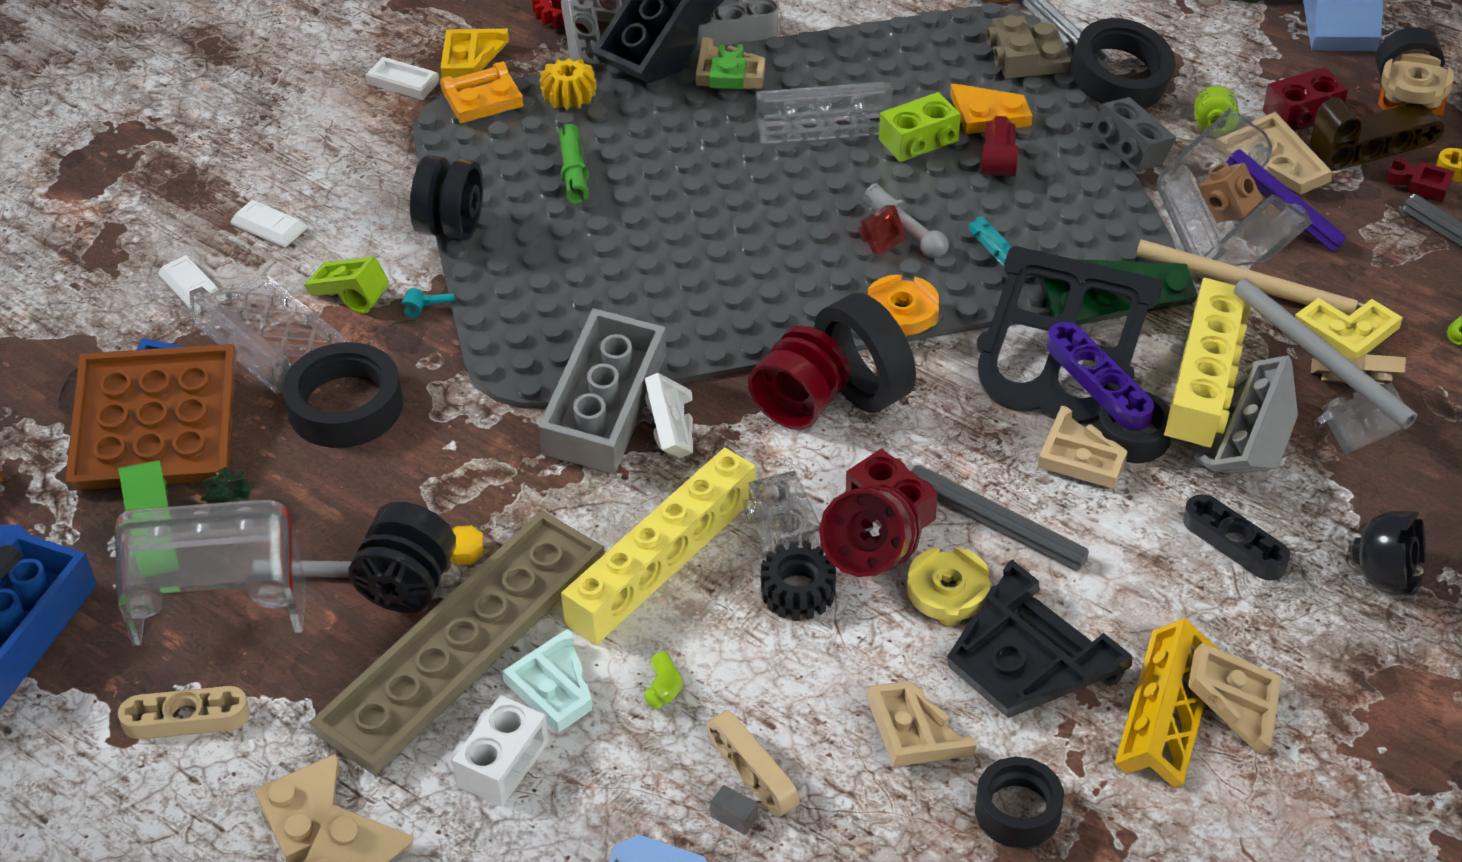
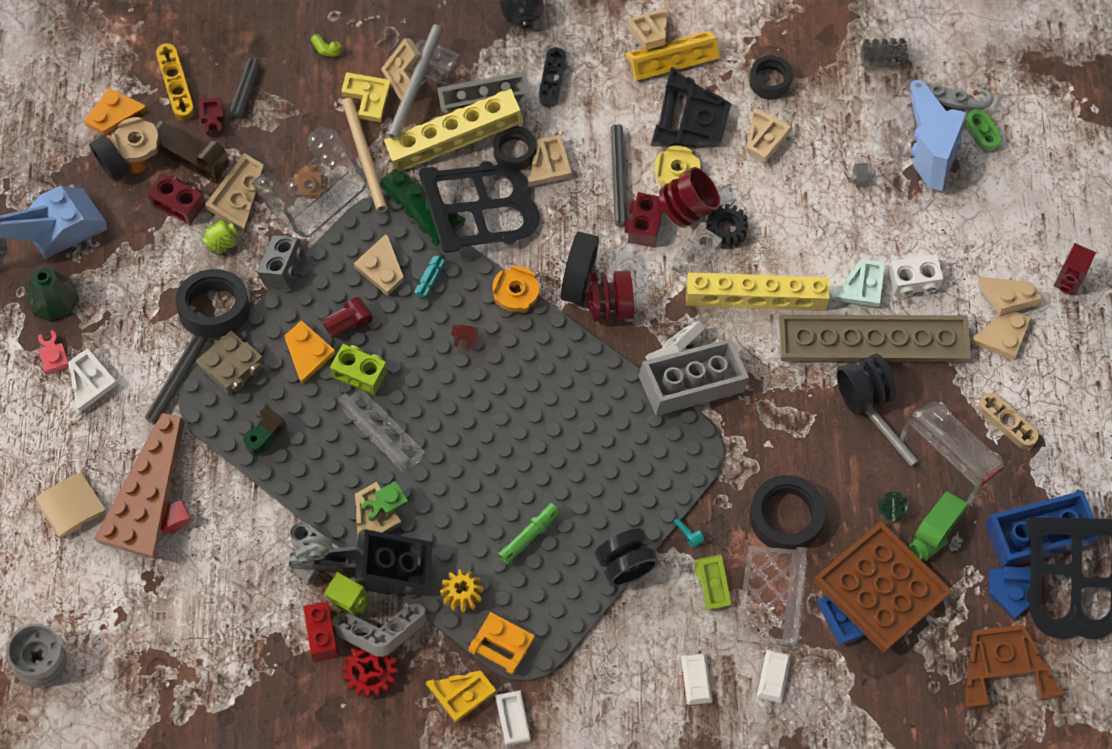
camera: 130 degrees left, 20 degrees up
yellow tile [450,525,484,565] -> none
lime arm [644,651,683,710] -> none
tan beam [706,710,800,818] -> none
light grey pin [862,183,949,259] -> none
dark purple beam [1047,322,1154,430] -> none
dark purple axle [1226,149,1346,252] -> none
none -> leg [243,406,287,455]
none -> tan wing [354,234,404,296]

